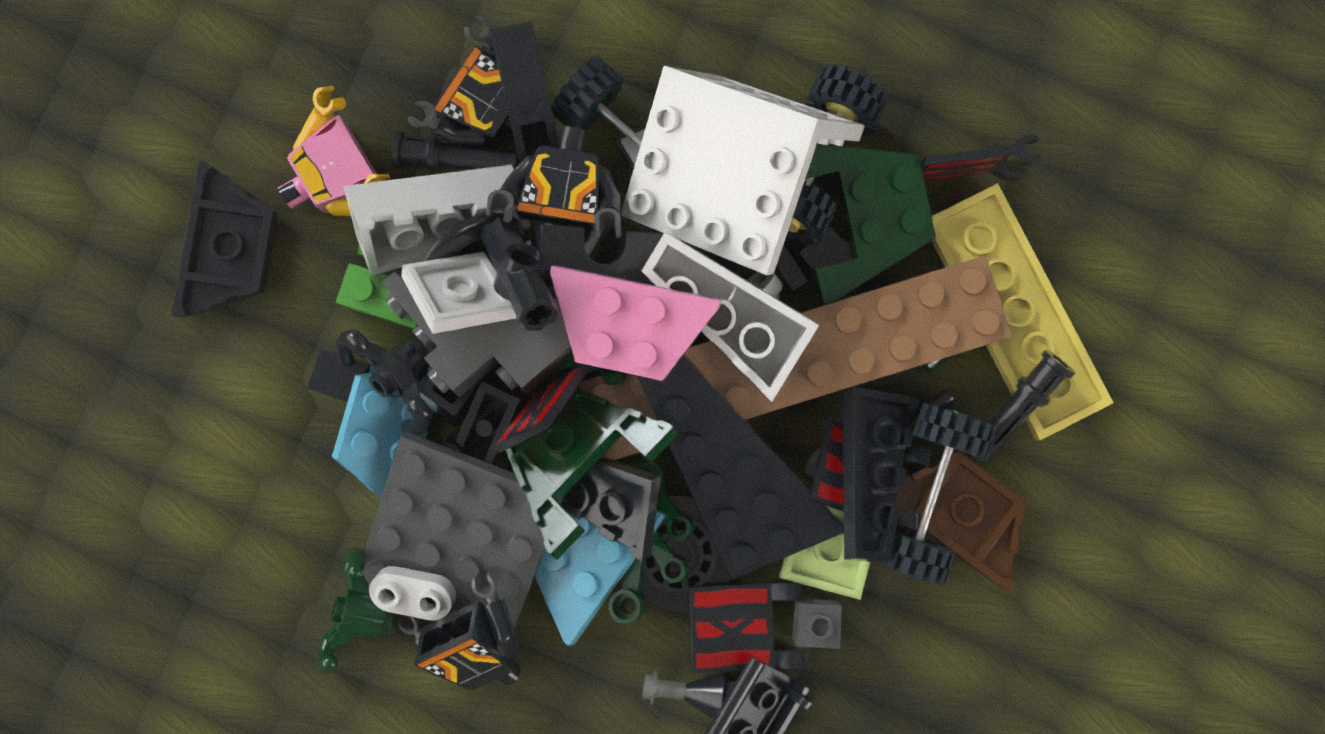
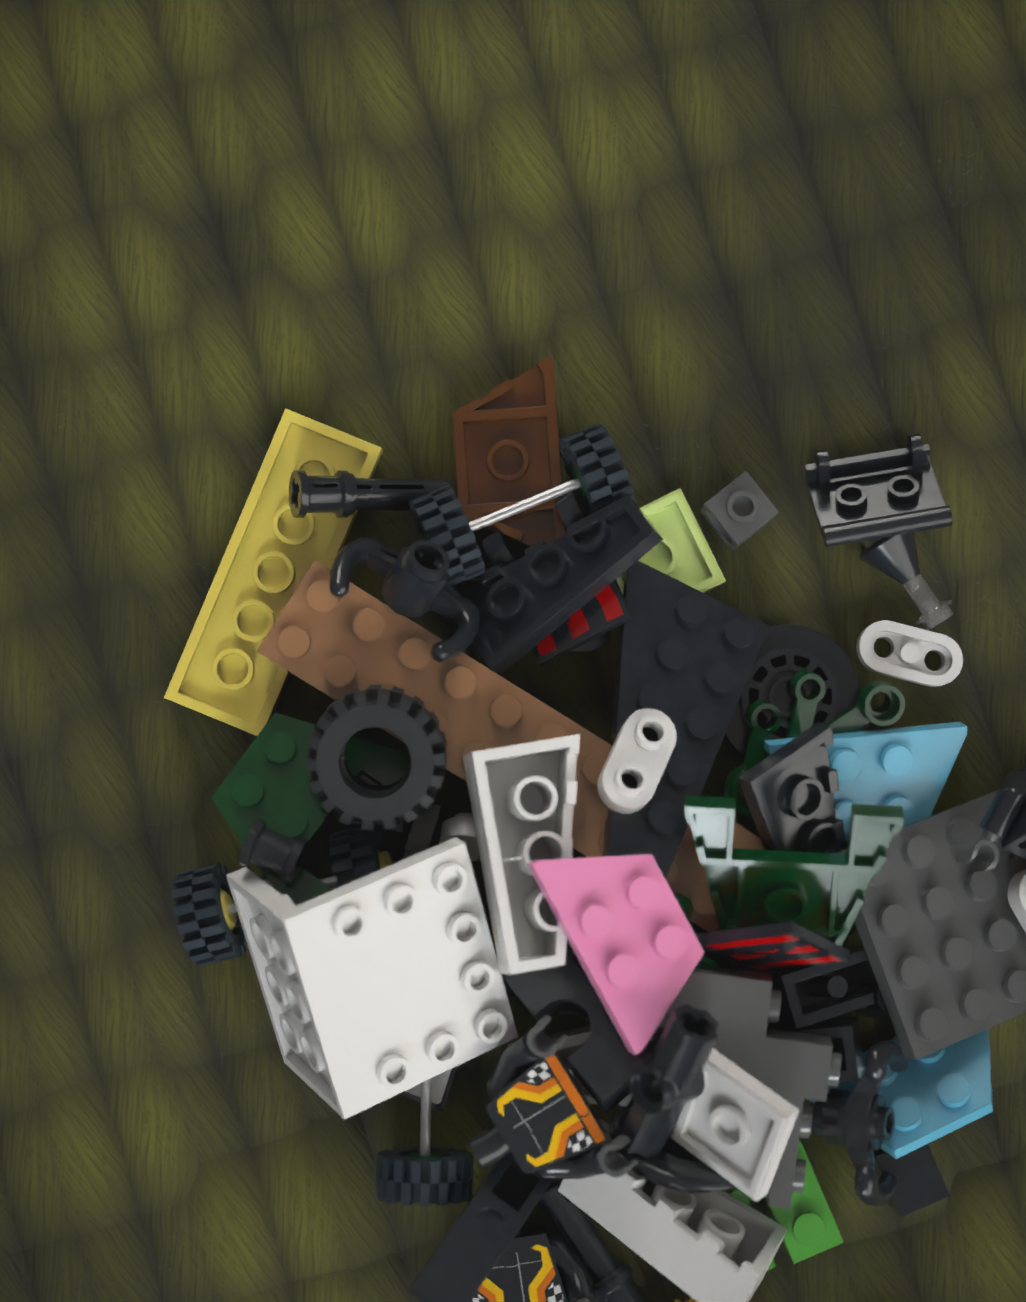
camera: 130 degrees left, 0 degrees up
flag [688,581,805,673] -> none
black flag [920,134,1041,181] -> none
none -> black bush [238,818,309,885]
none -> black tyre [305,684,447,831]
none -> black piece [329,537,480,662]
none -> white plate [597,708,677,814]
none -> white plate [856,620,963,687]

